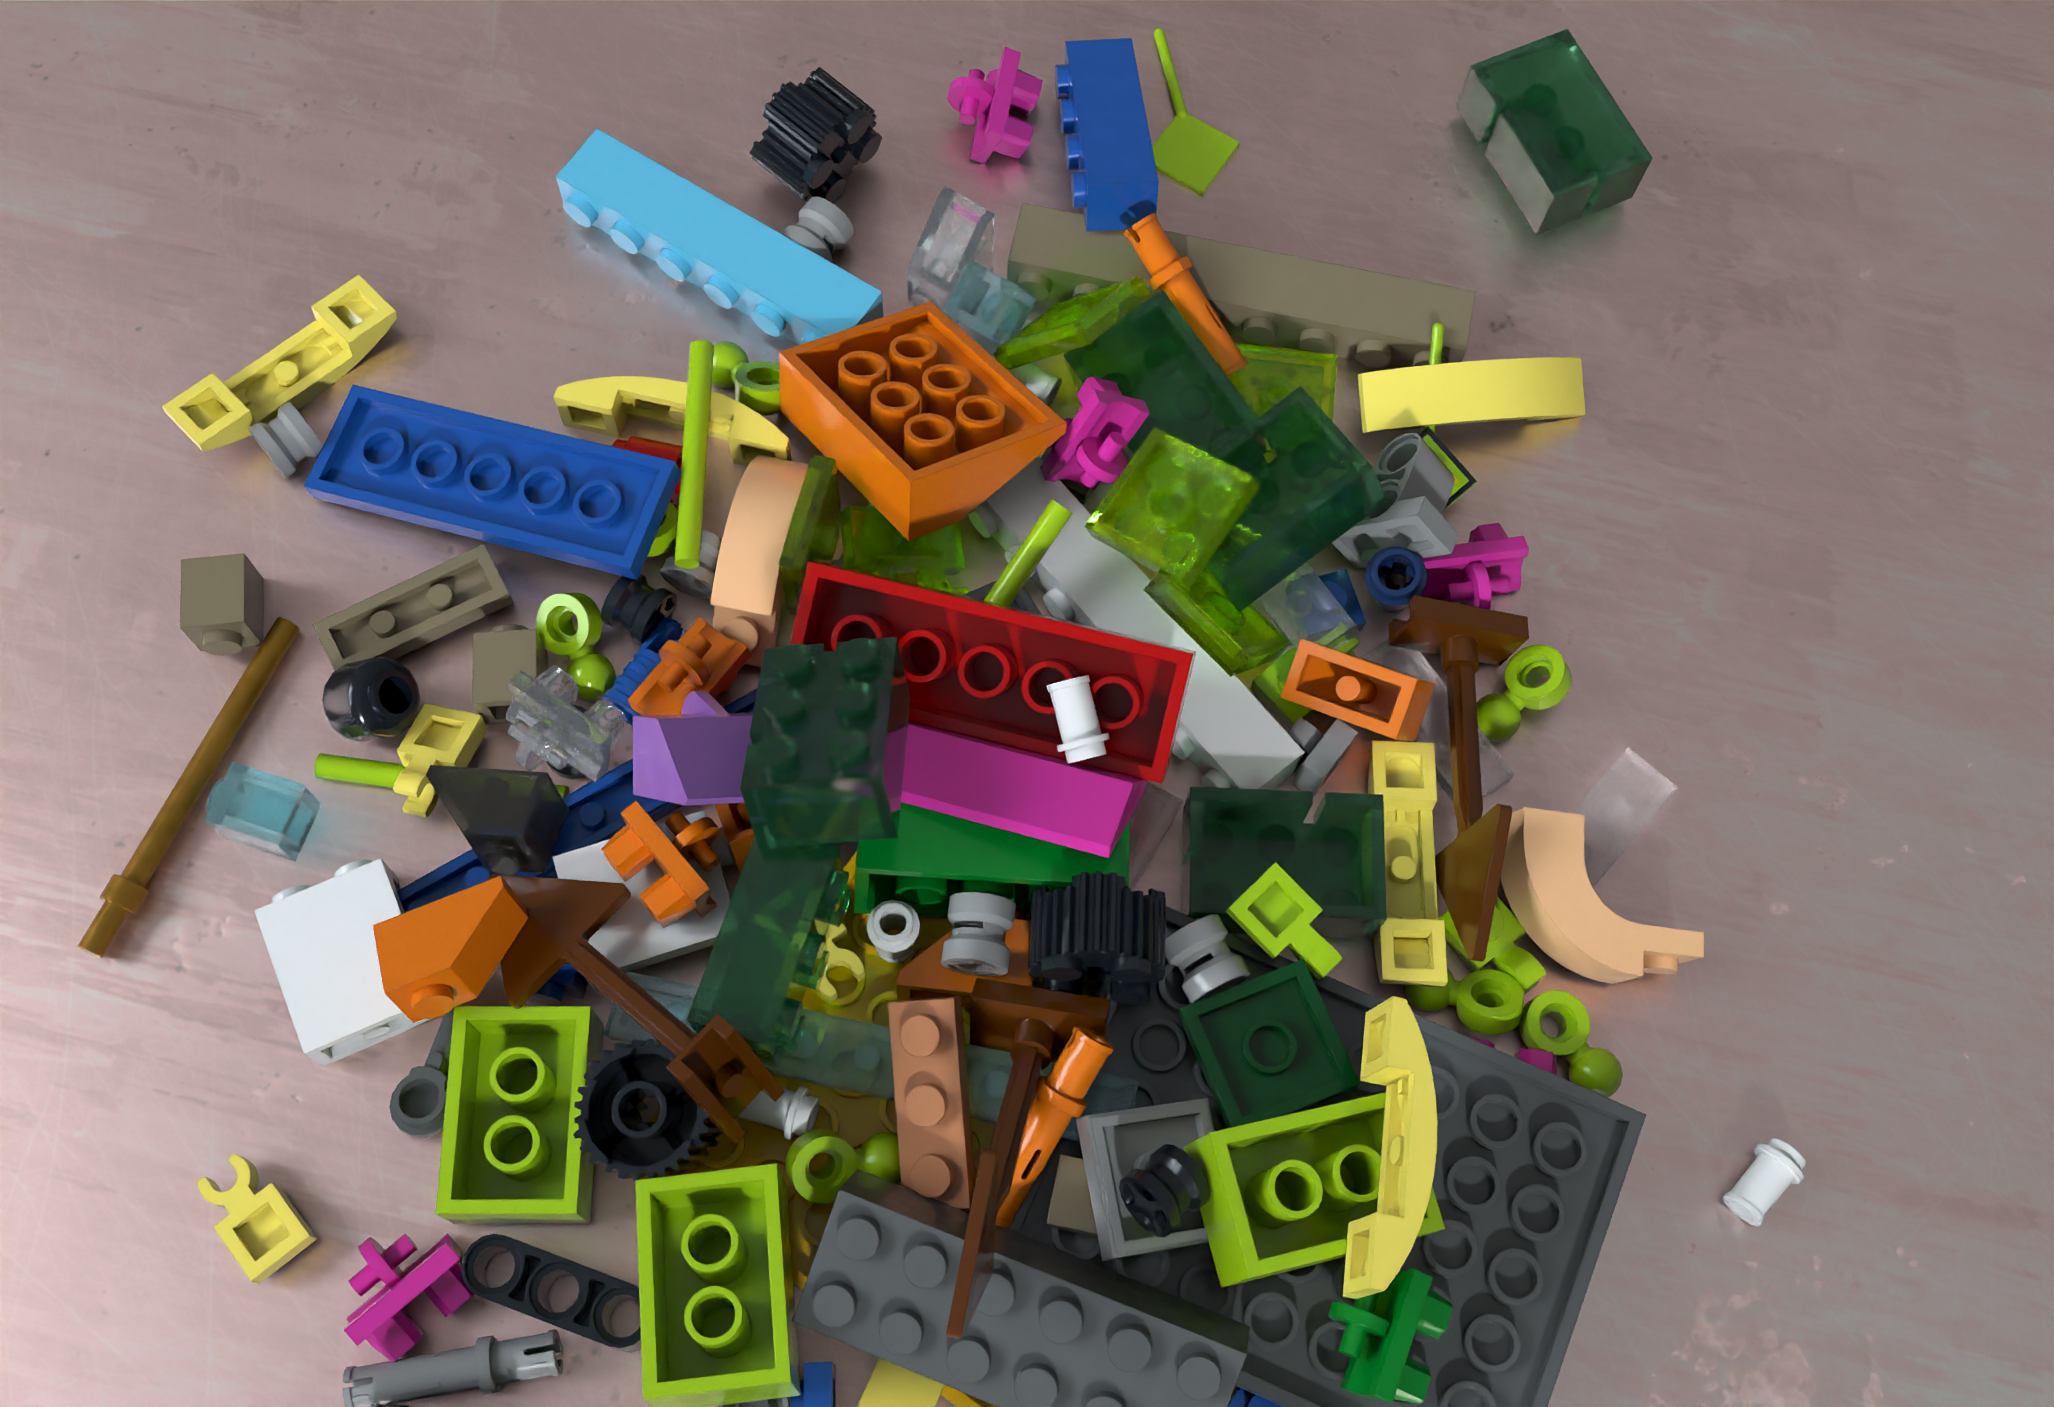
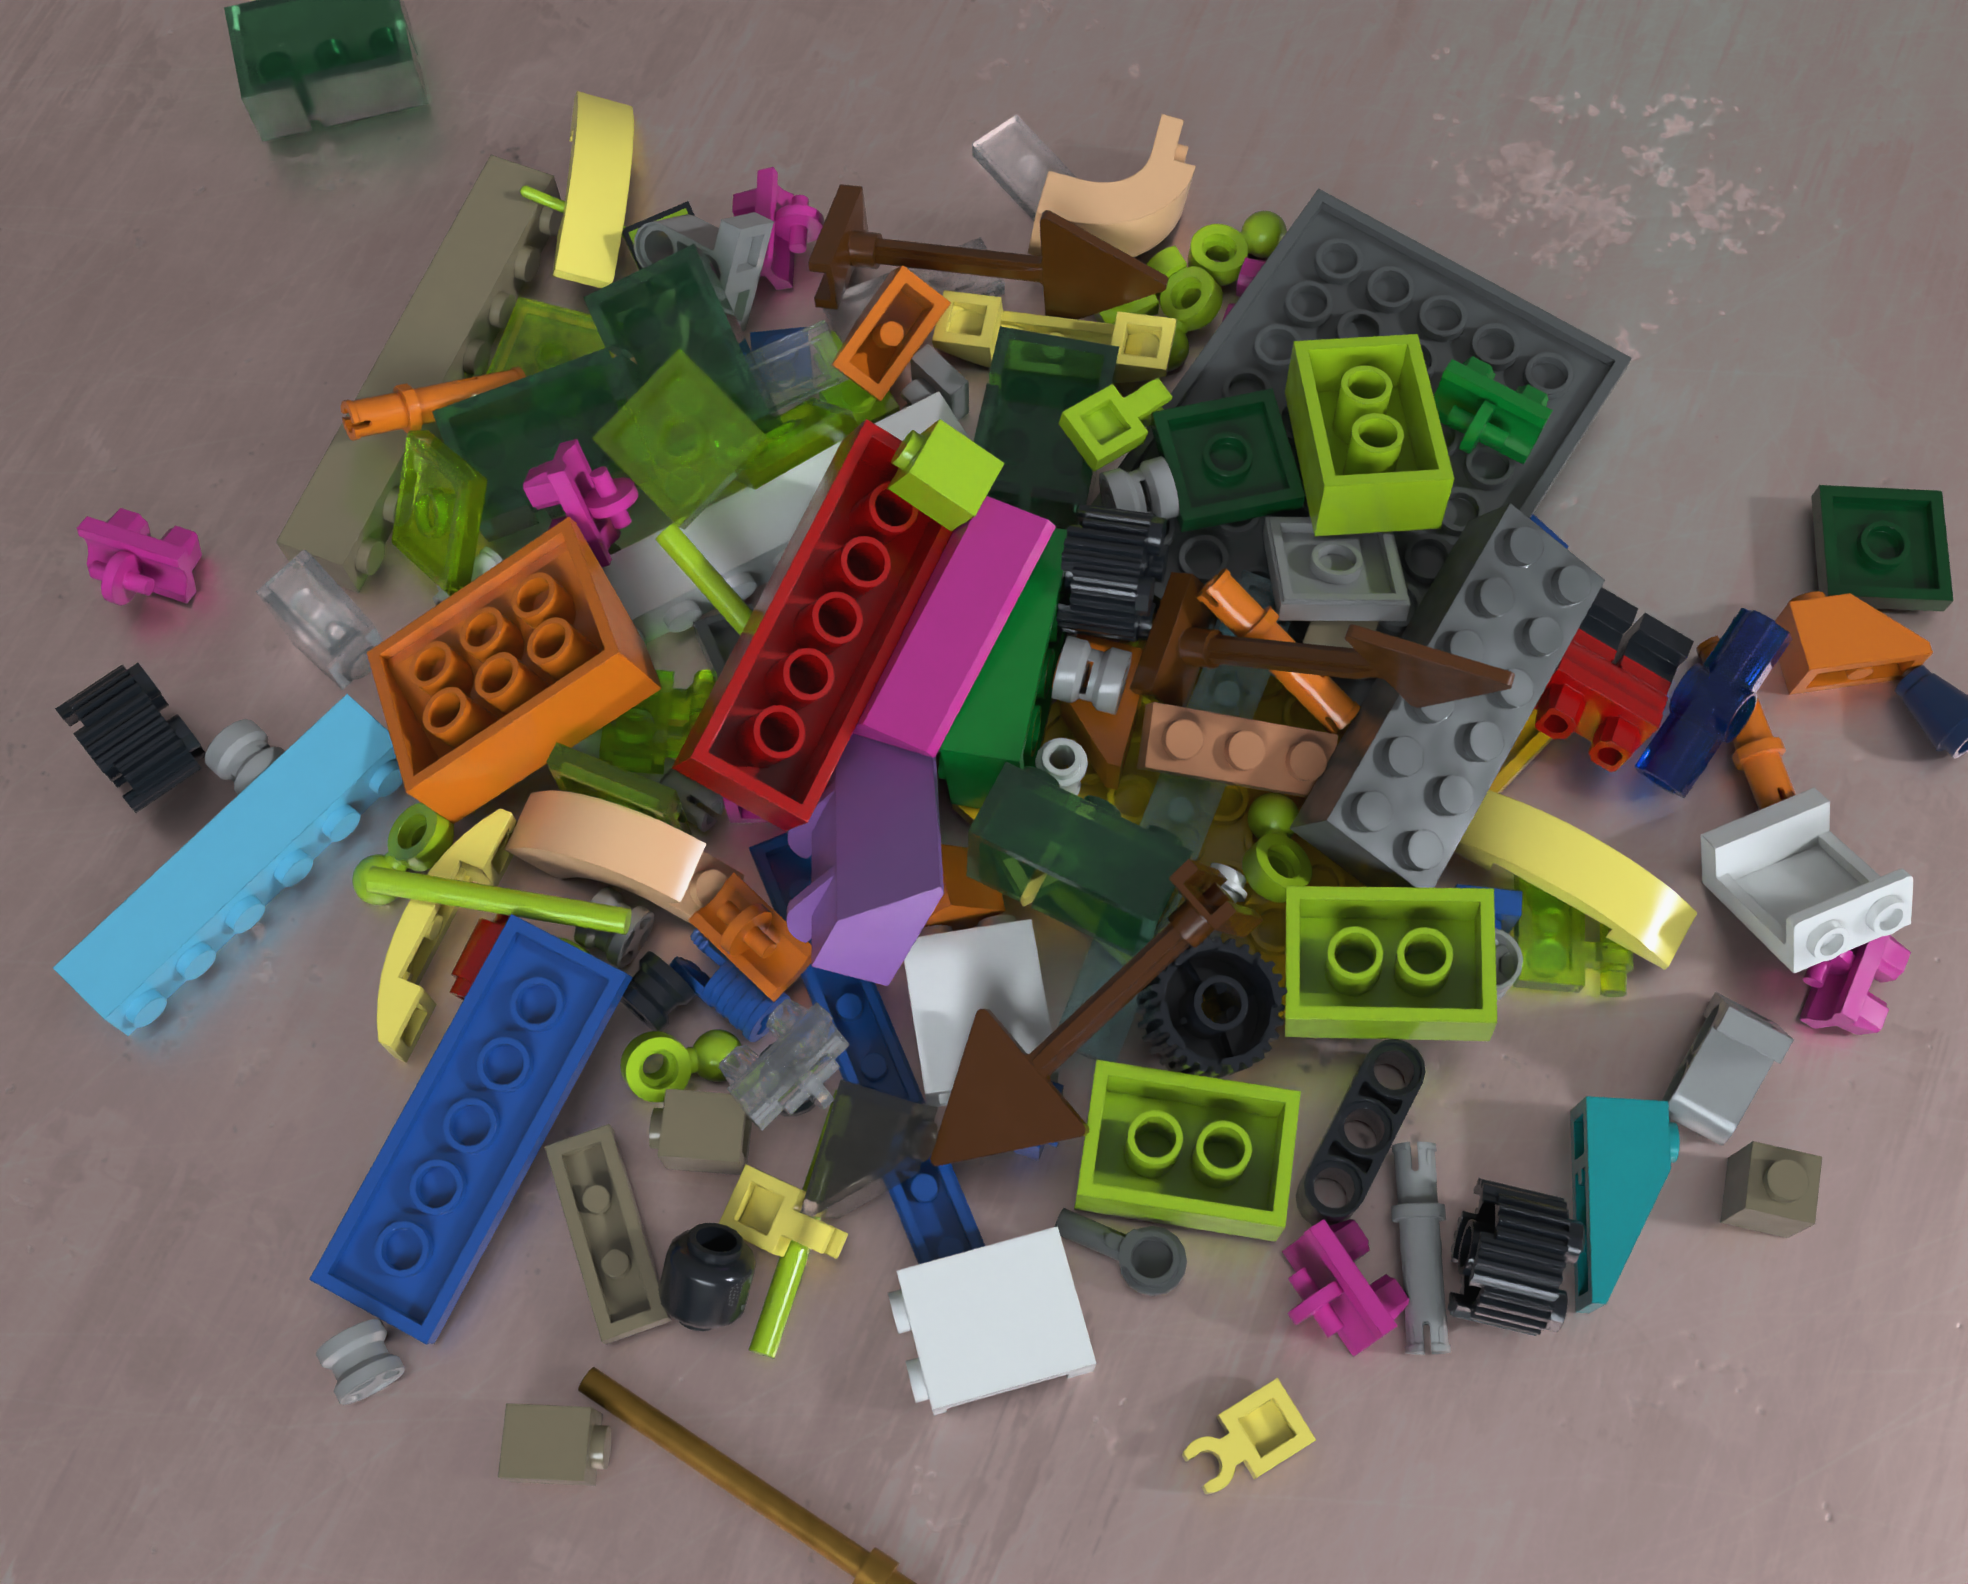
camera: 75 degrees left, 0 degrees up
light yellow slope [162,275,398,452] -> none
clear light blue brick [204,762,322,862] -> none
orange slope [373,876,528,1023] -> none
orange hips [601,801,721,928] -> none
clear green piece [740,637,911,849] -> none
clear light blue brick [942,259,1037,349] -> none
white pin [1047,675,1110,764] -> none
blue brick [1055,38,1159,232] -> none
black wheel [1119,1144,1211,1238] -> none
lime piece [1152,28,1240,195] -> none
light yellow slope [1343,996,1438,1299] -> none
dark blue cone [1365,547,1427,612] -> none
lime plate [1476,644,1572,742] -> none
white pin [1723,1138,1806,1226] -> none
none -> lime brick [887,419,1005,532]

